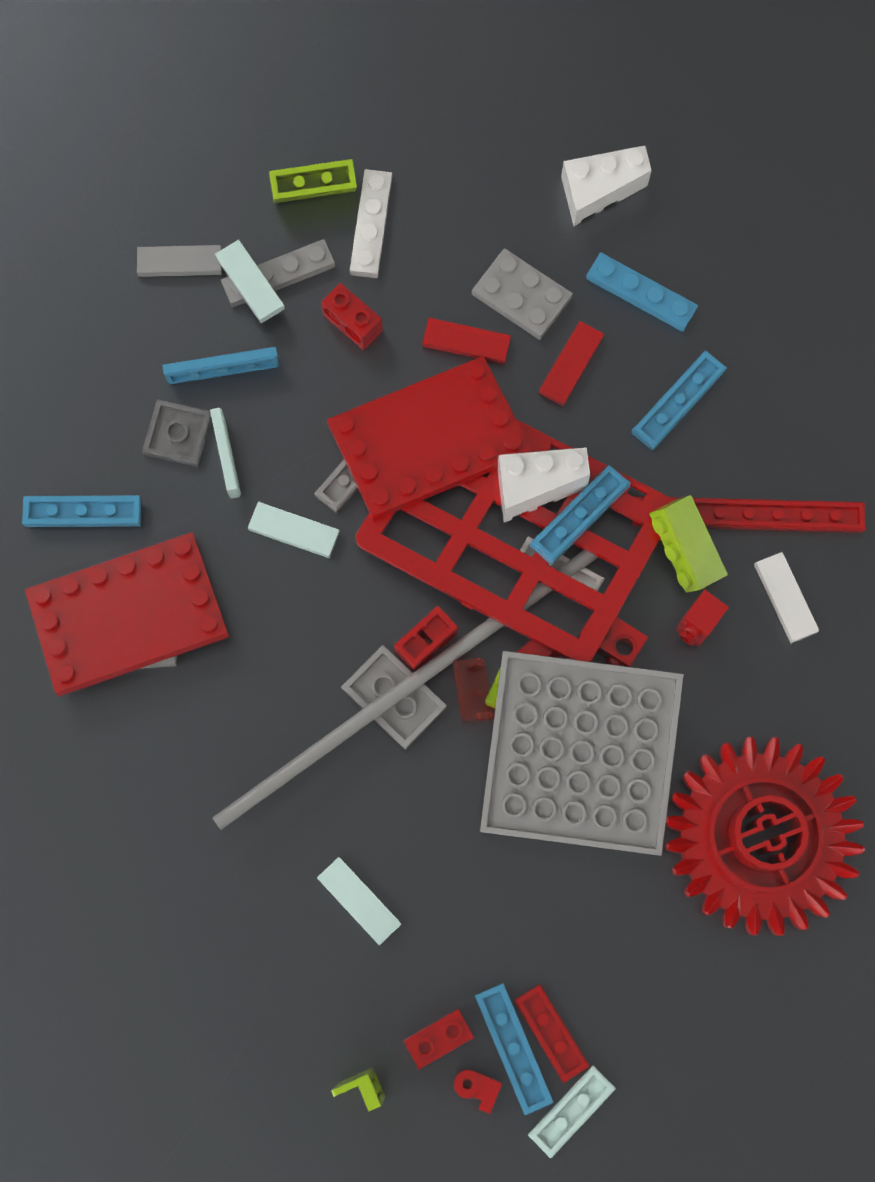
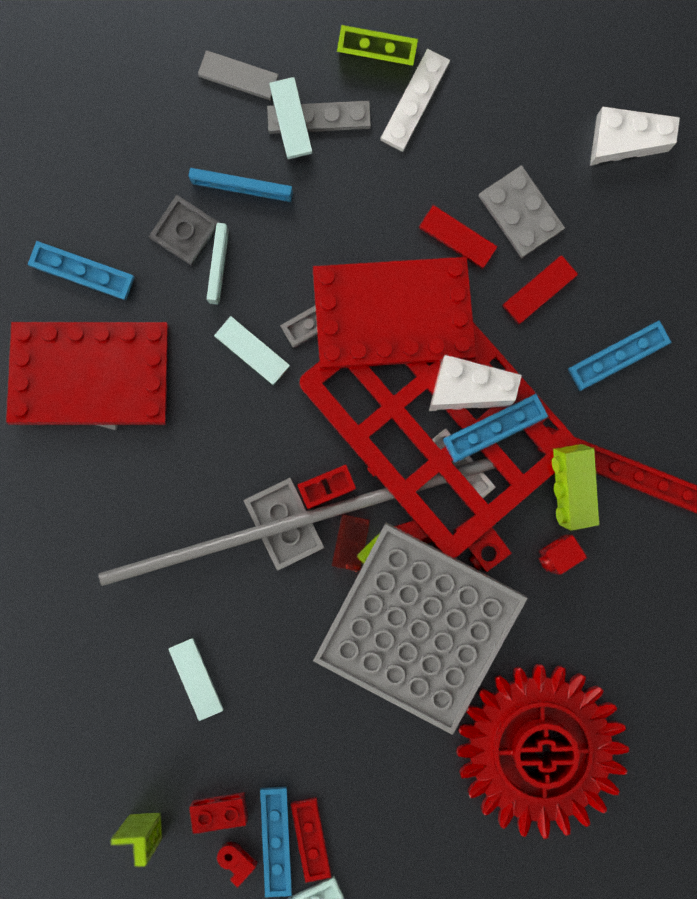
camera: 20 degrees right, 10 degrees up
red brick [321,283,383,350] -> none
dark azure plate [586,252,698,332] -> none
white tile [754,552,819,644] -> none

